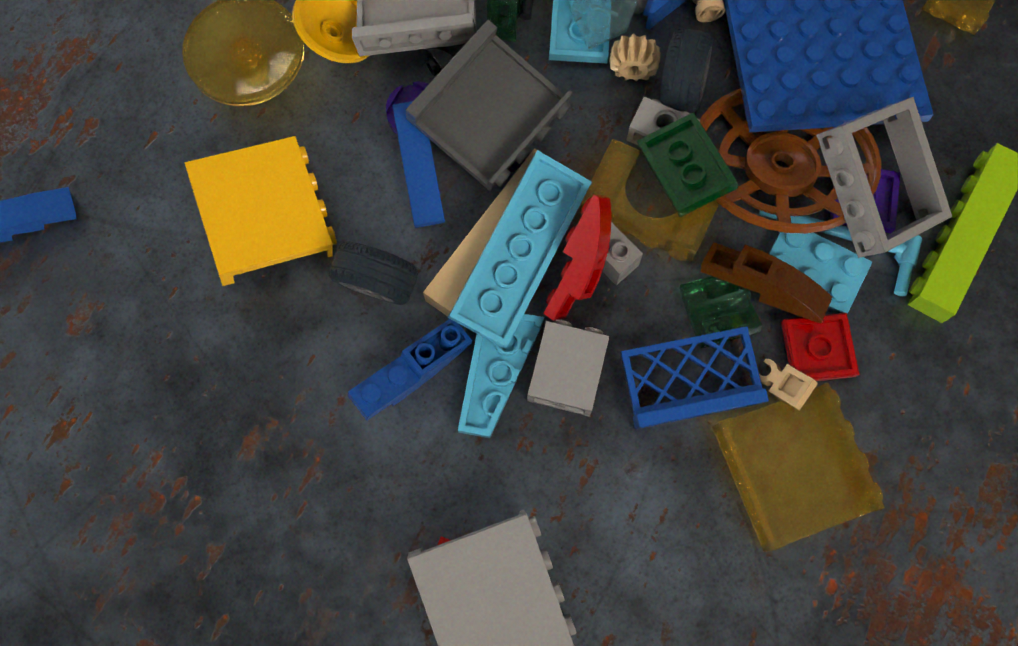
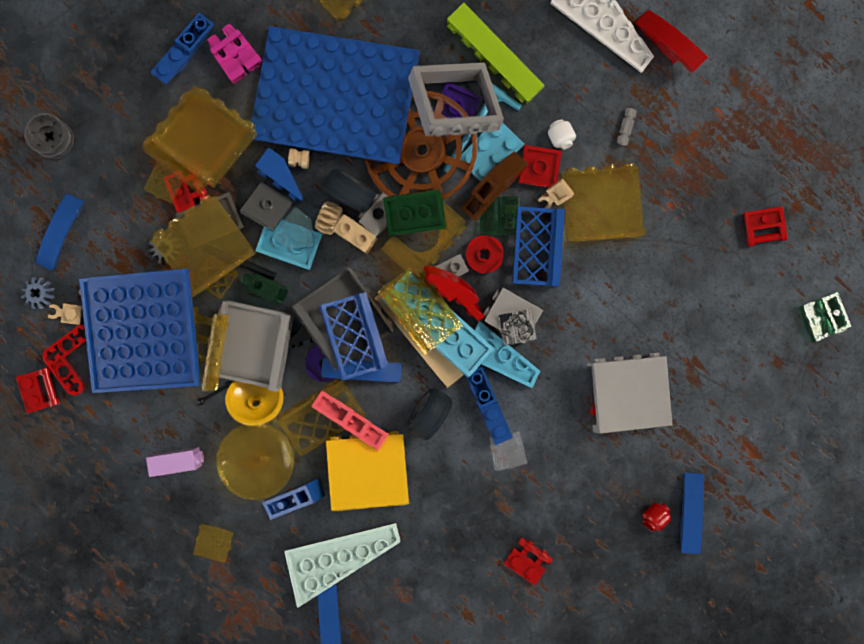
camera: 80 degrees left, 15 degrees up
none -> clear yellow piece [193,524,234,563]
none -> blue slope [263,478,325,520]
none -> clear yellow fence [276,378,366,457]
none -> light aqua wing [284,523,401,608]
none -> coral slope [311,391,389,451]
none -> blue fence [319,292,389,381]
none -> tan panel [333,215,378,255]
none -> clear yellow fence [378,264,463,354]
none -> red plate [465,235,504,274]
none -> clear piece [489,431,527,471]
none -> piece [498,308,537,346]
none -> red plate [503,537,553,585]
none -> white head [548,119,576,149]
none -> light grey axle [617,108,637,146]

